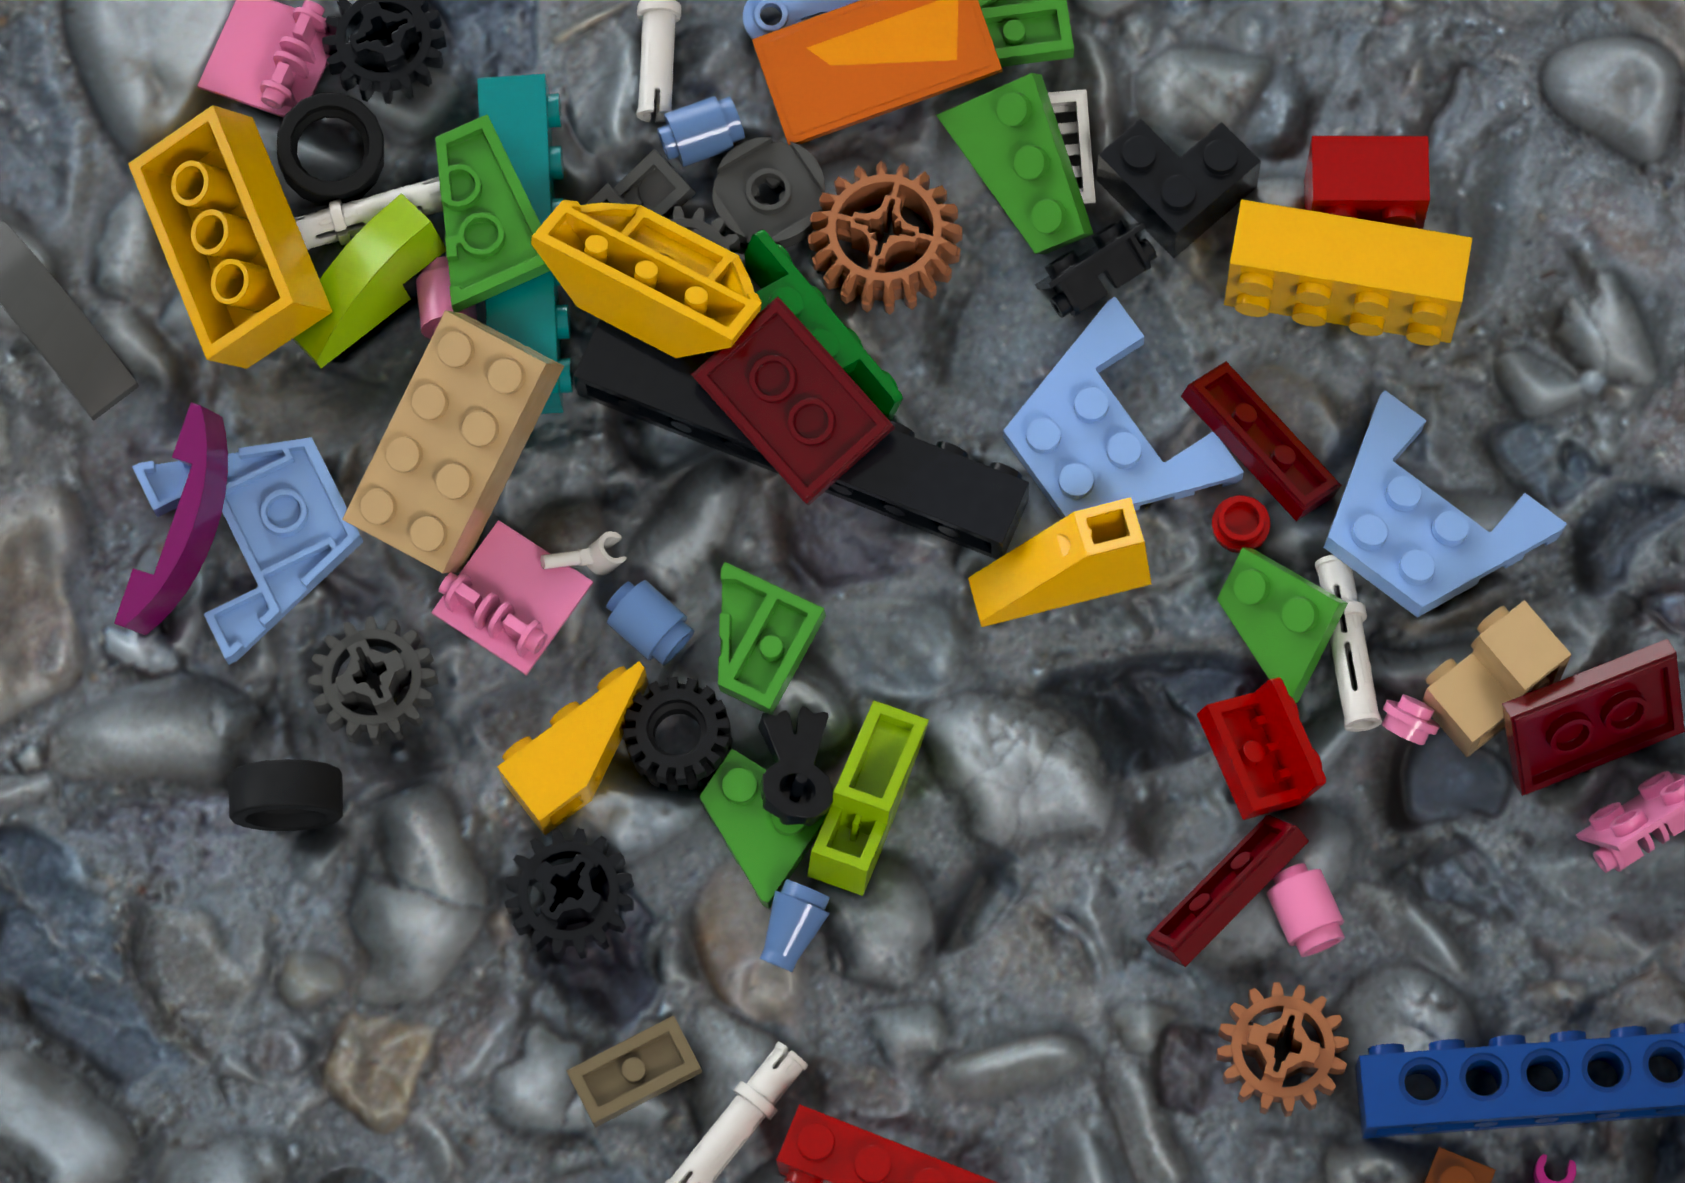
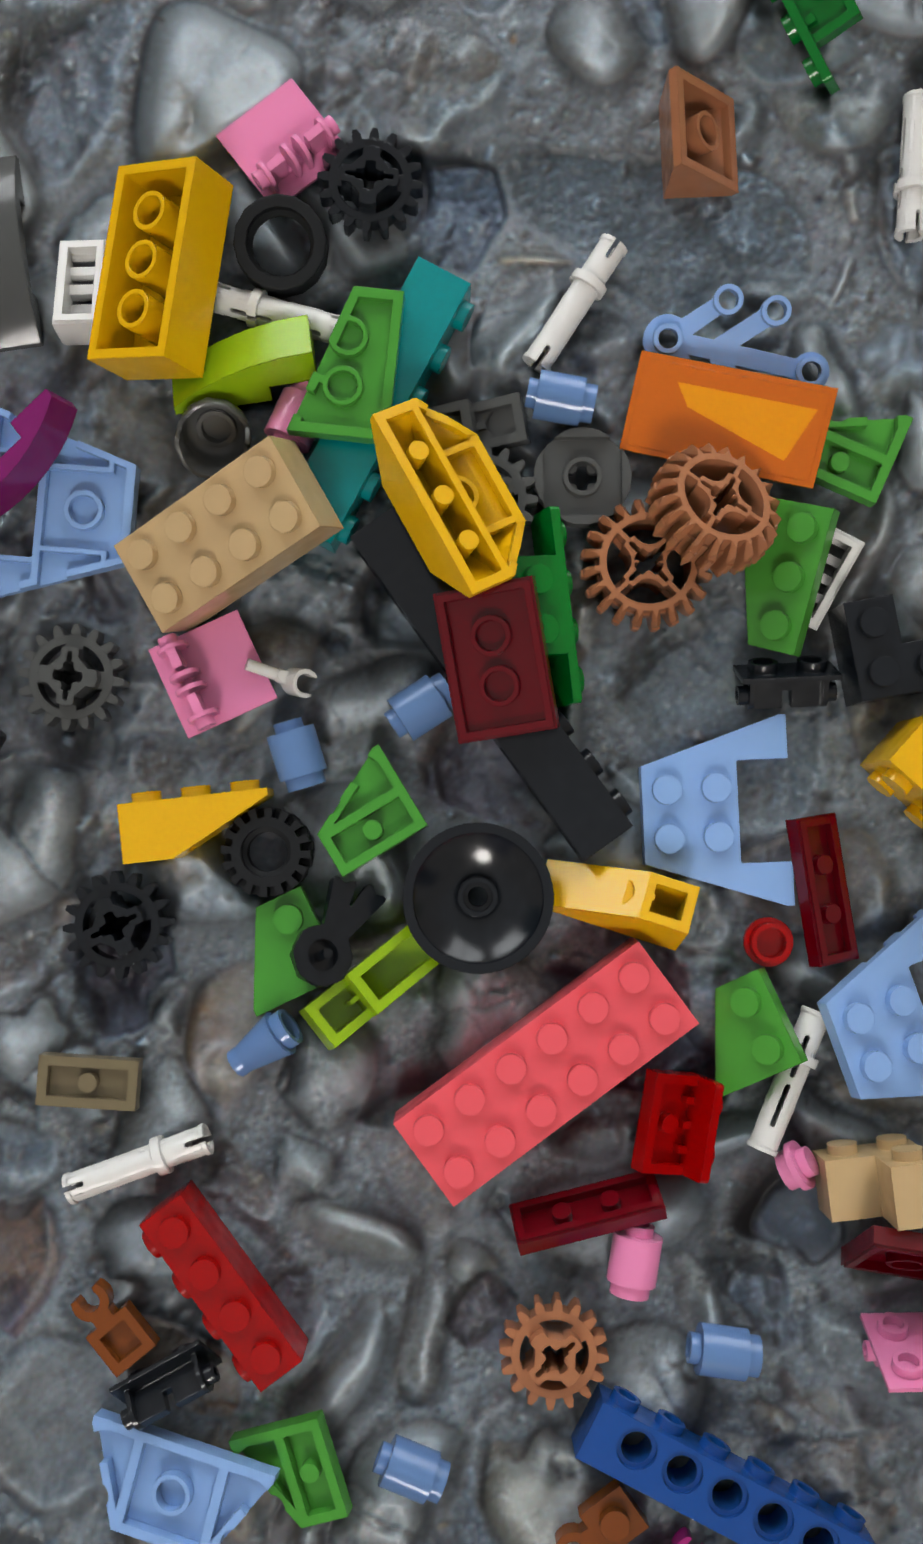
camera: 20 degrees right, 15 degrees up
none -> white slope [52,240,106,346]
none -> dark grey hair [174,397,252,479]
none -> medium blue brick [384,672,453,741]
none -> coral brick [393,937,699,1207]
none -> black dish [403,823,554,974]
none -> nougat gear [645,443,782,578]
none -> medium blue brick [685,1322,763,1382]

